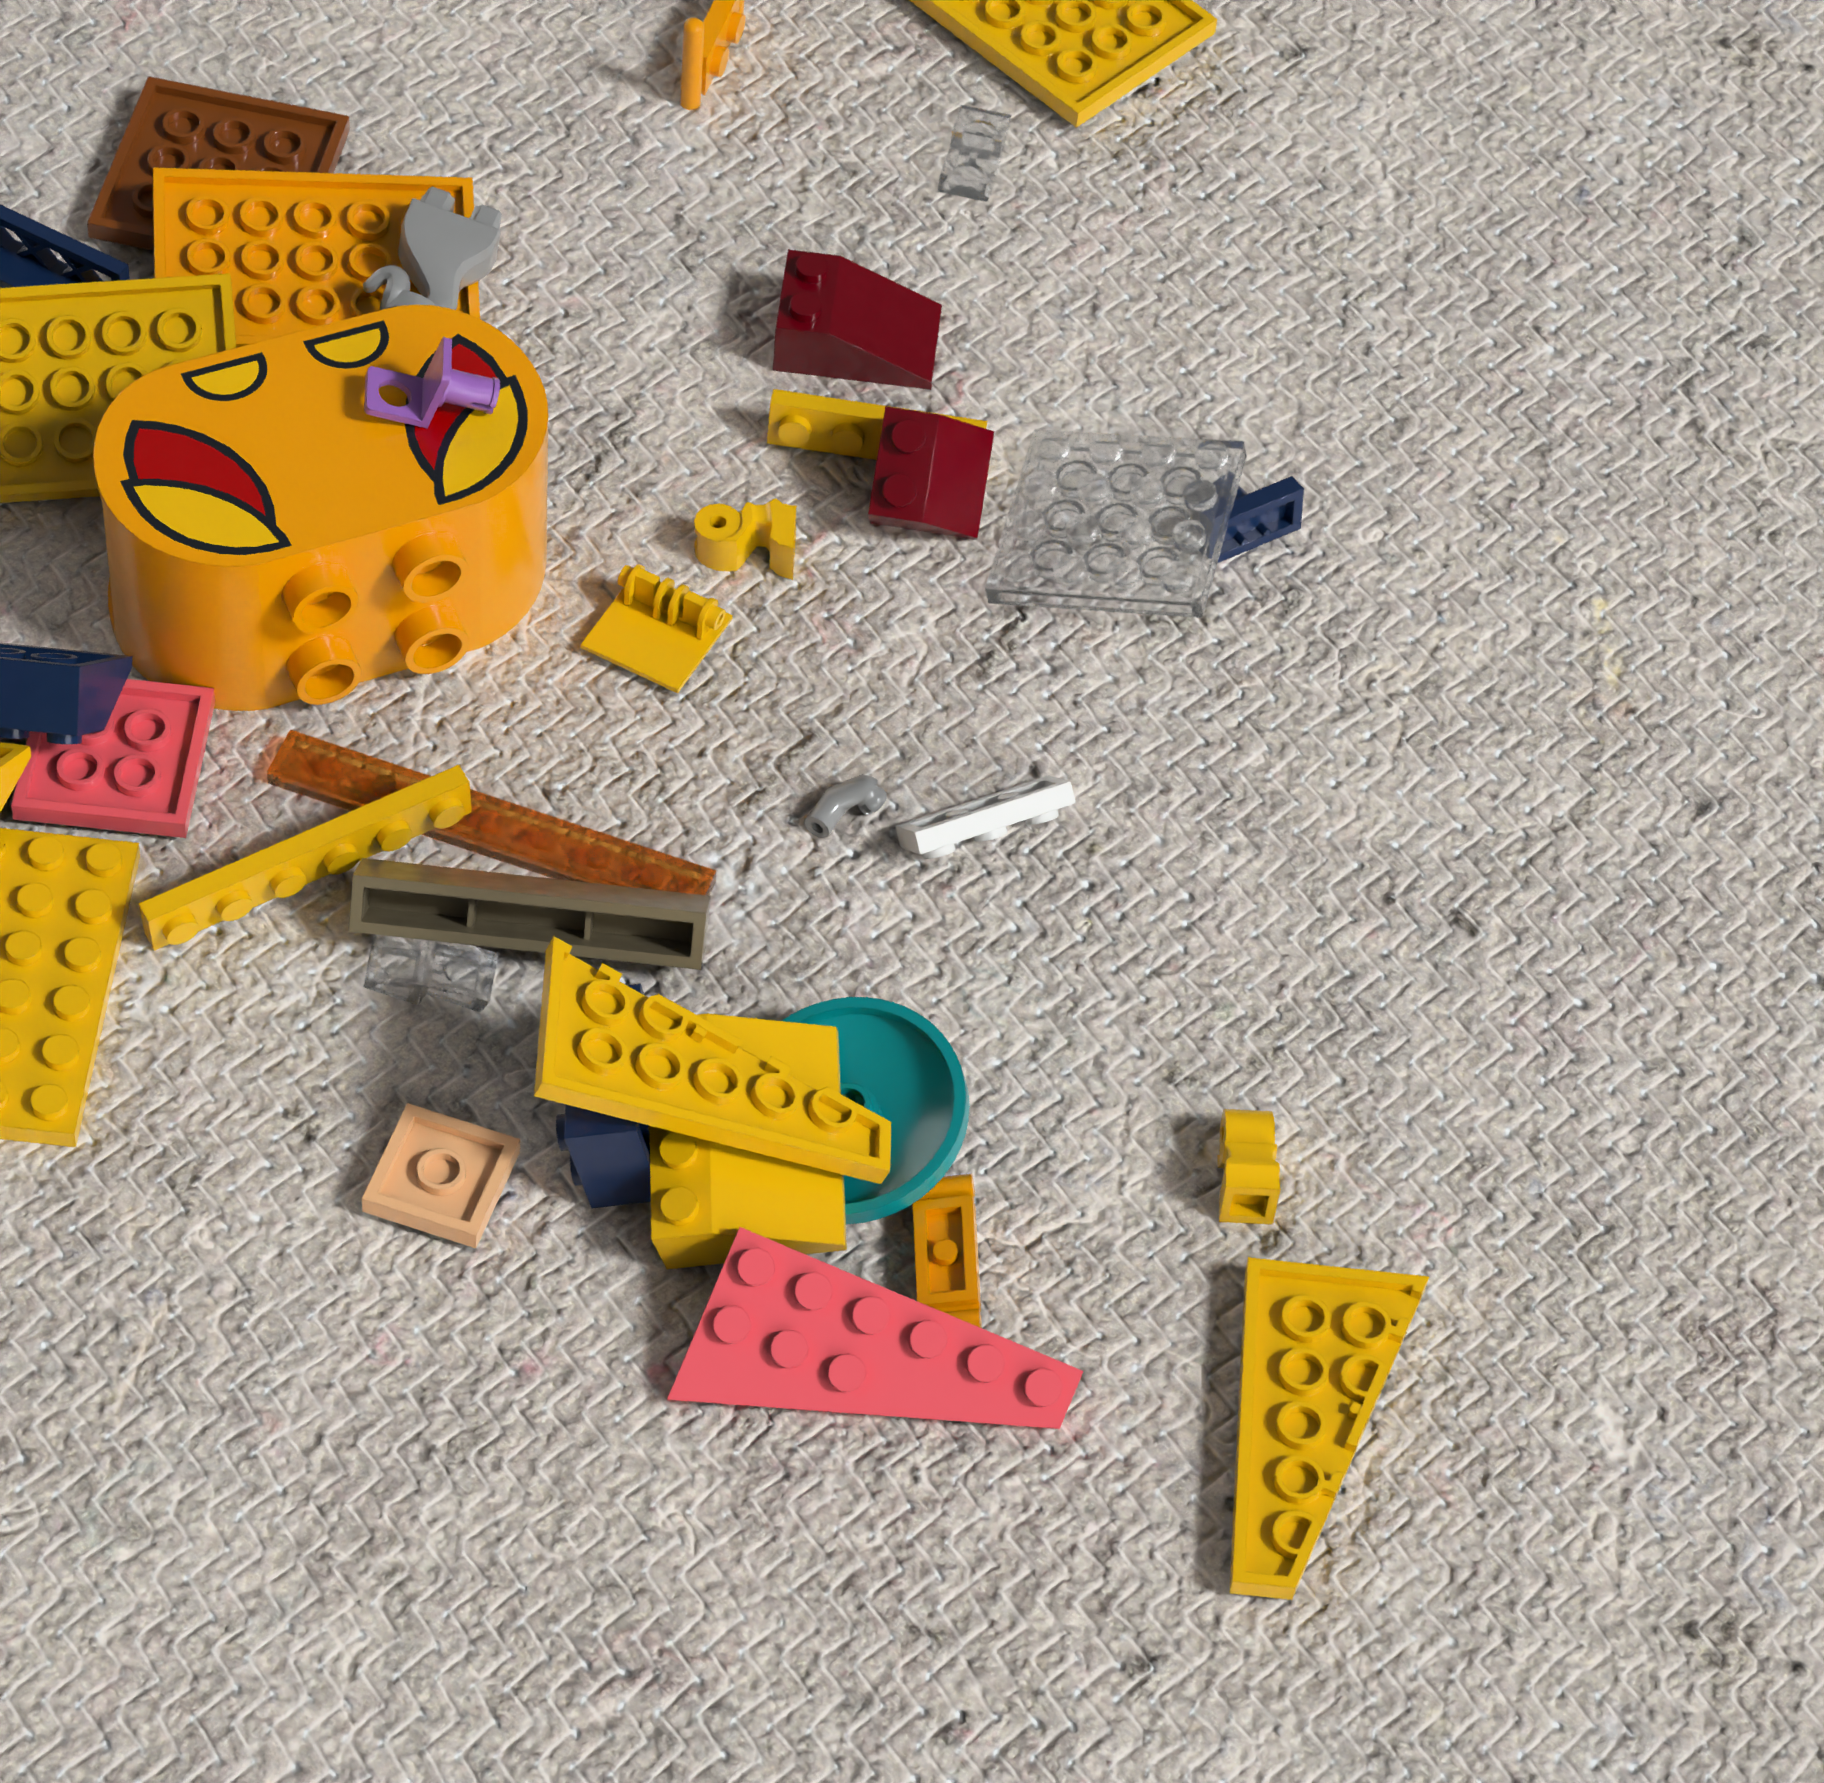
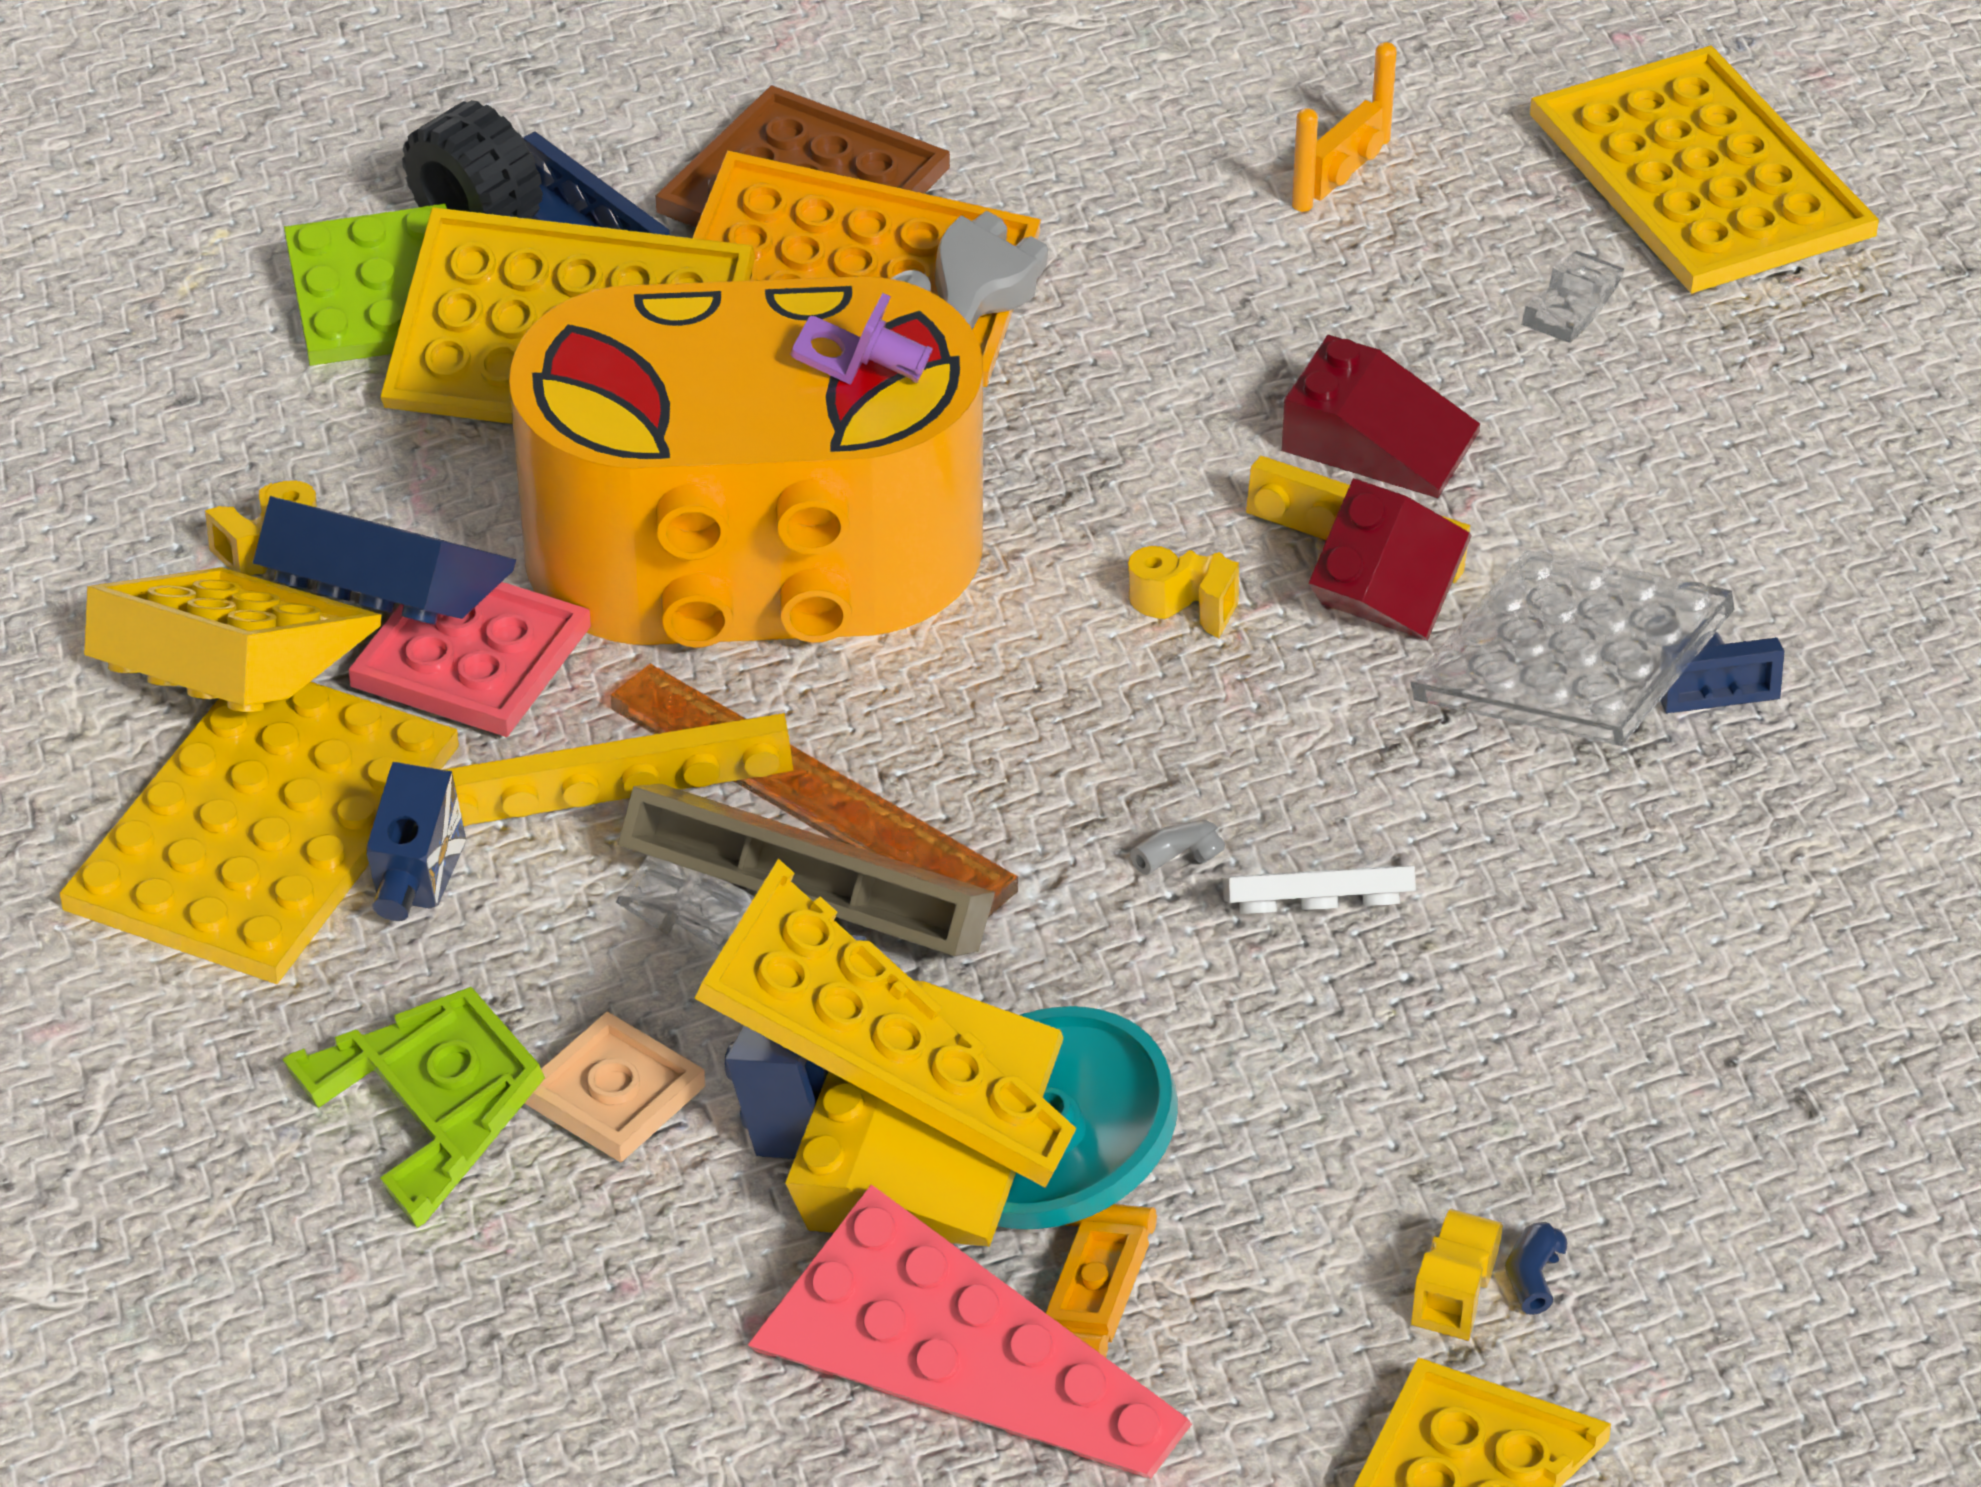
camera: 25 degrees right, 10 degrees down
yellow hinge [580,564,733,693] -> none
none -> lime wing [282,987,545,1228]
none -> dark blue torso [366,762,466,921]
none -> dark blue arm [1505,1222,1568,1315]

